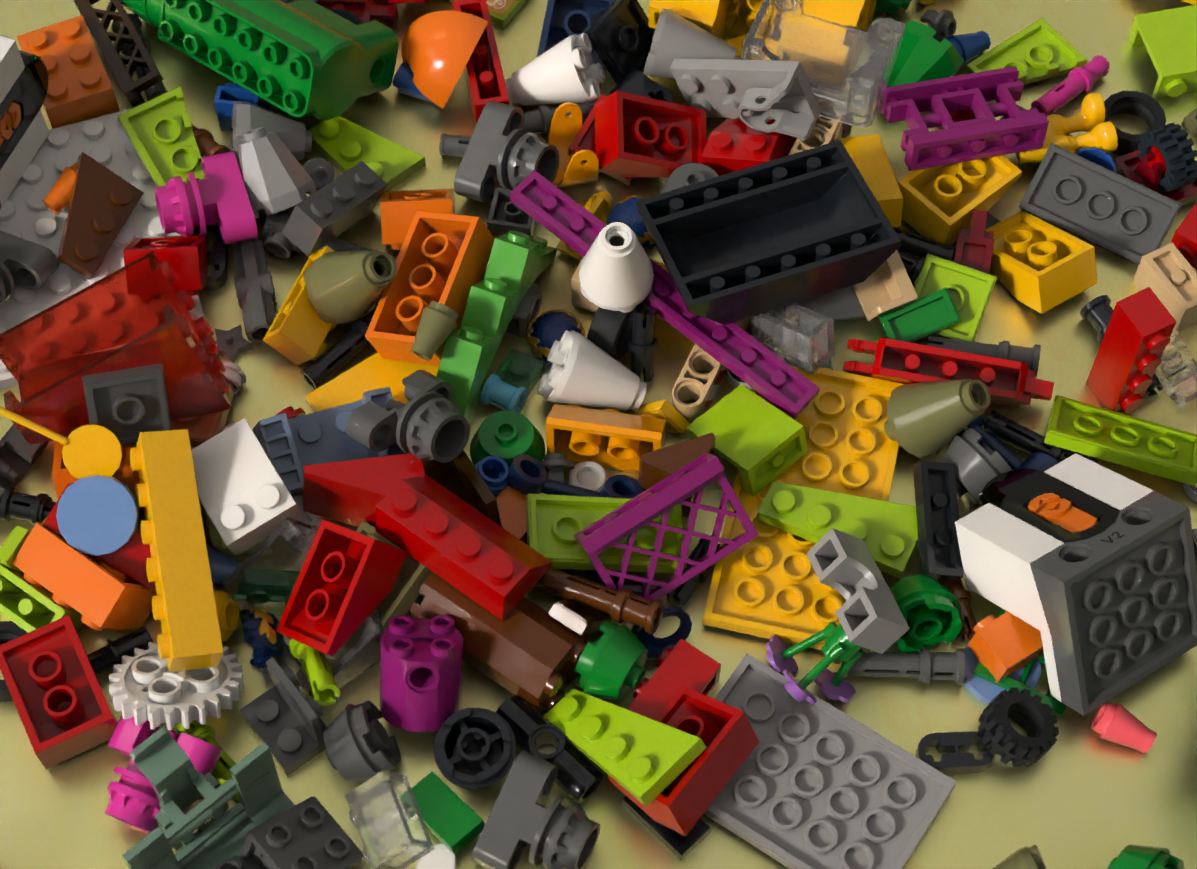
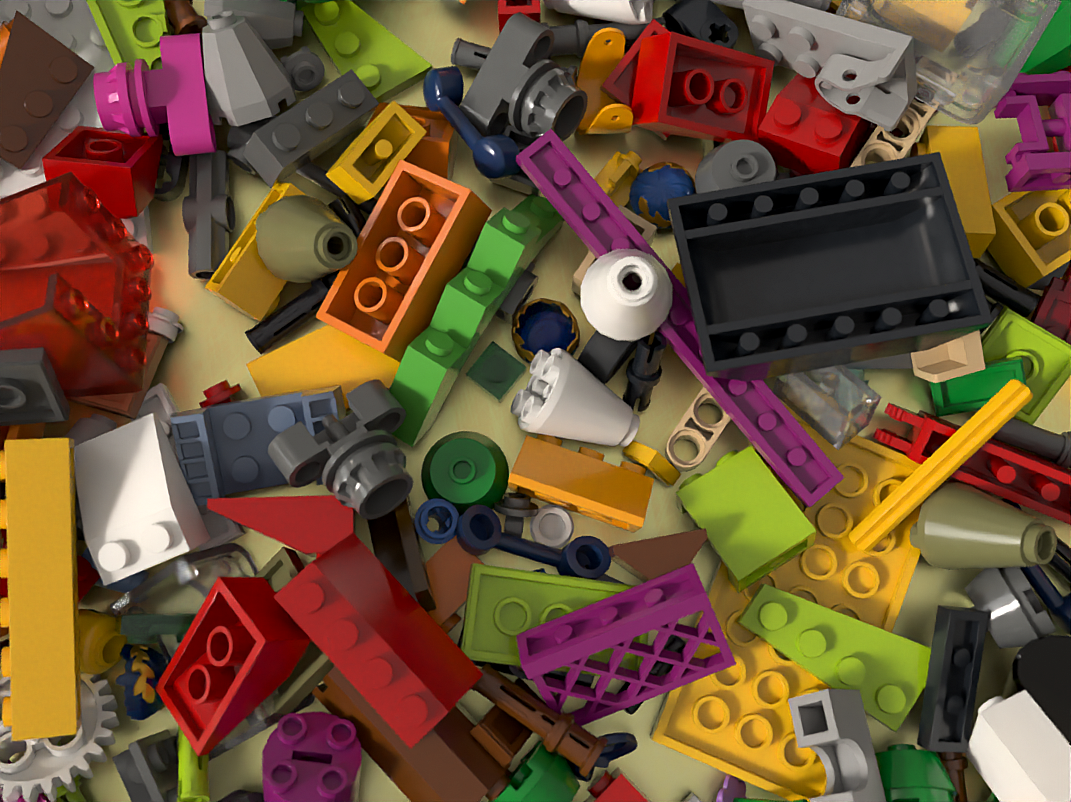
camera: 10 degrees right, 20 degrees up
dark grey piece [209,324,253,363] -> none
olive cone [410,301,458,361] -> none
medium azure bush [480,374,529,413] -> none
none -> yellow slope [325,100,427,205]
none -> dark blue piece [423,66,521,180]
none -> yellow axle [848,379,1033,553]

